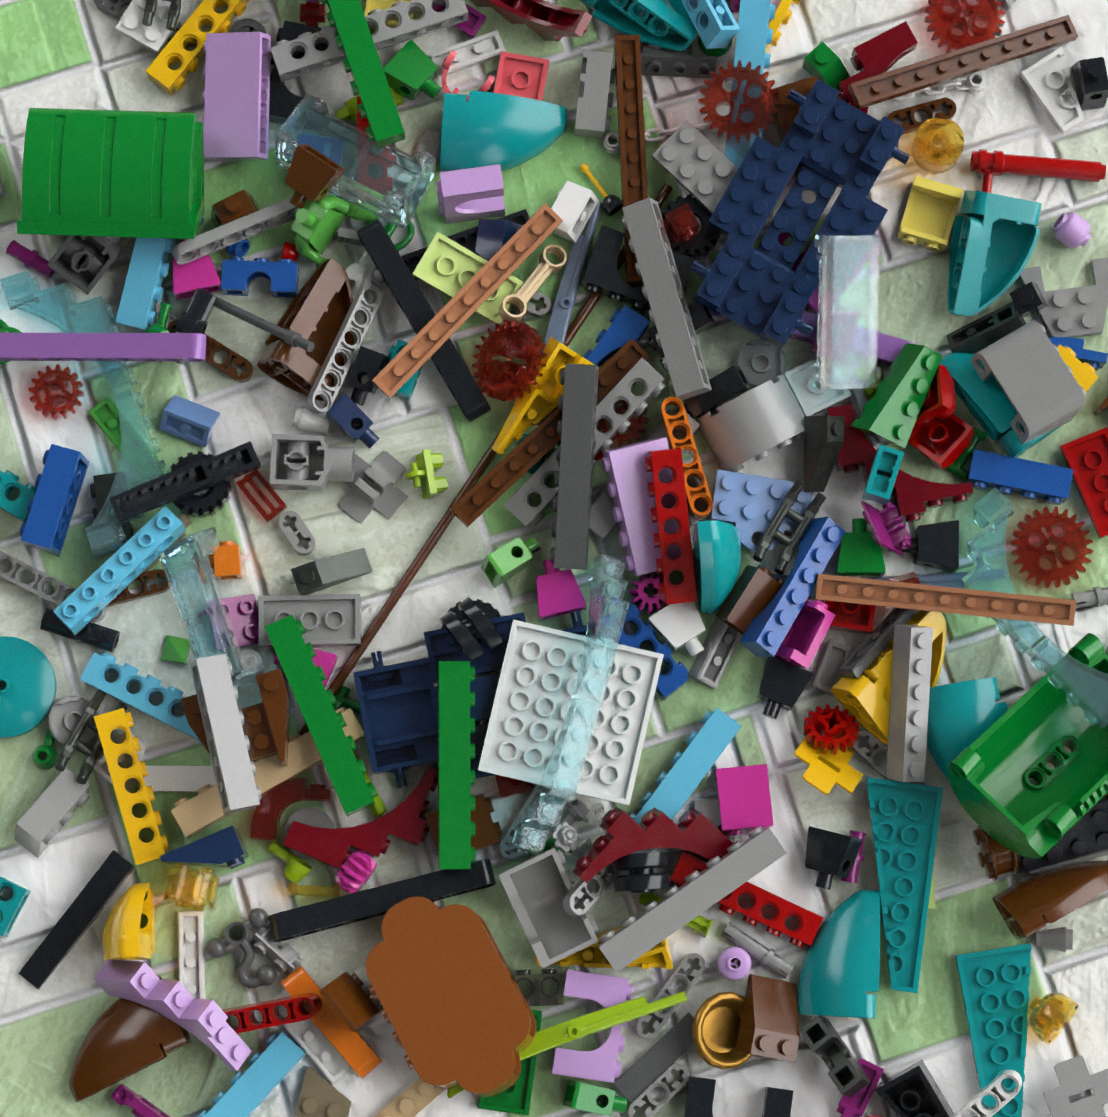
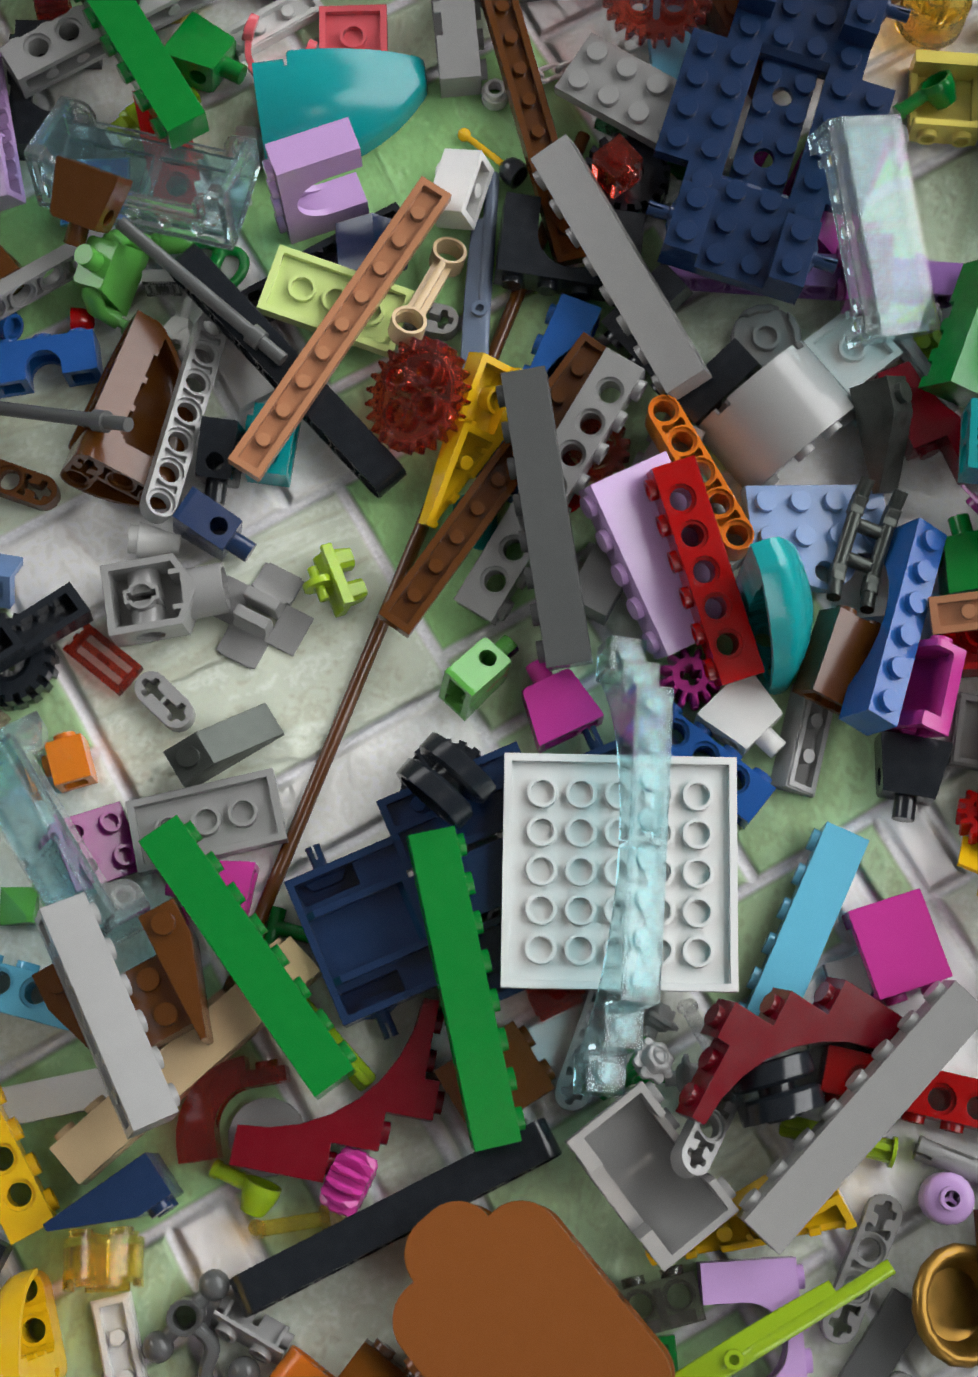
camera: 10 degrees left, 5 degrees down
none -> dark grey bar [116,217,288,366]
none -> green bar [892,70,957,121]

